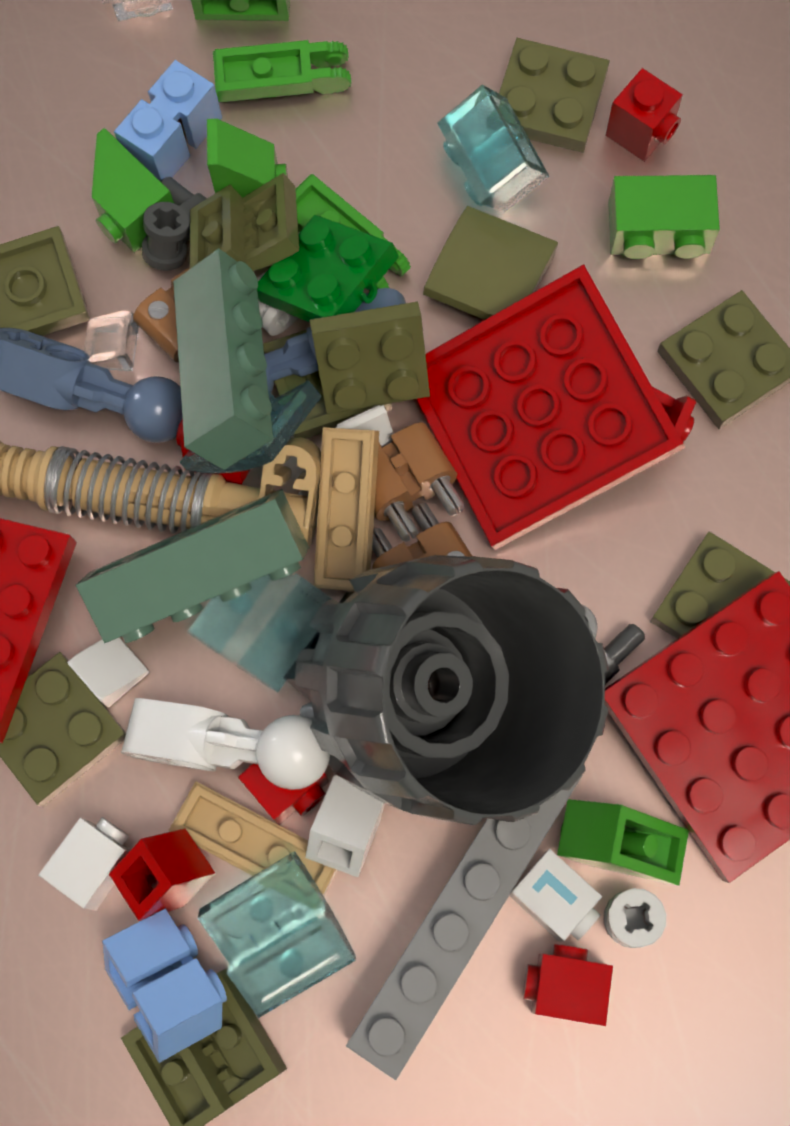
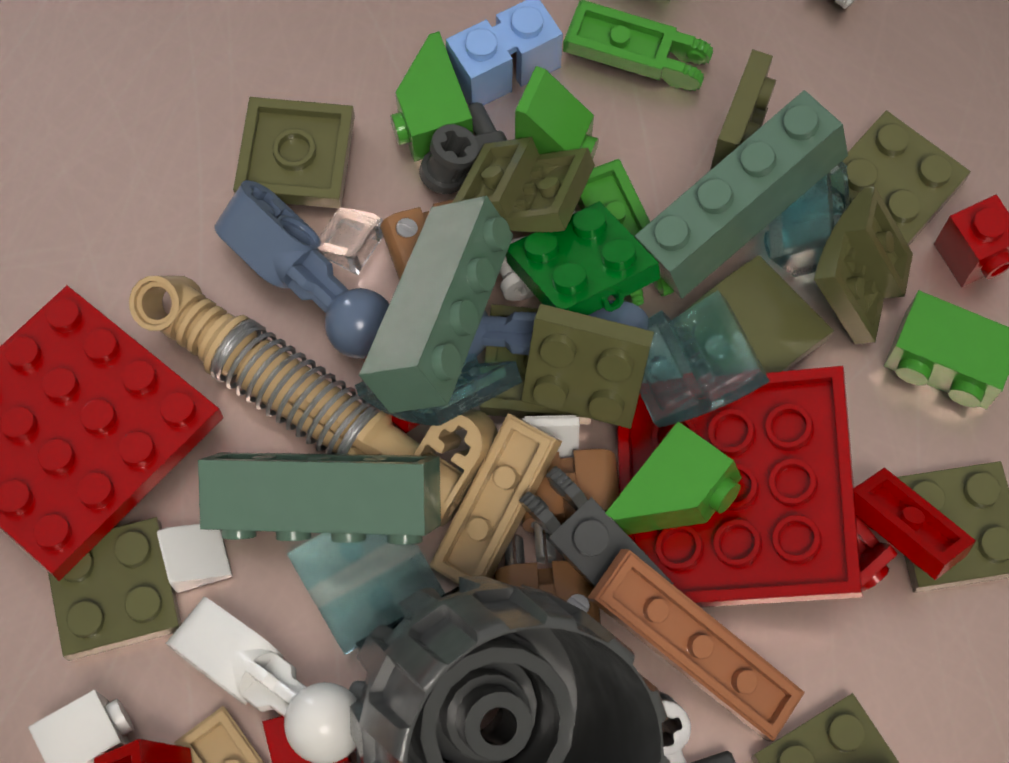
camera: 20 degrees right, 5 degrees down
none -> dark grey hinge [519,466,673,589]
none -> nougat tile [588,549,805,742]
none -> bright green slope [605,421,742,535]
none -> sand green brick [634,90,848,299]
none -> clear light blue slope [640,290,770,428]
none -> olive plate [710,49,777,170]
none -> olive slope [814,186,913,344]
none -> red plate [854,467,976,581]

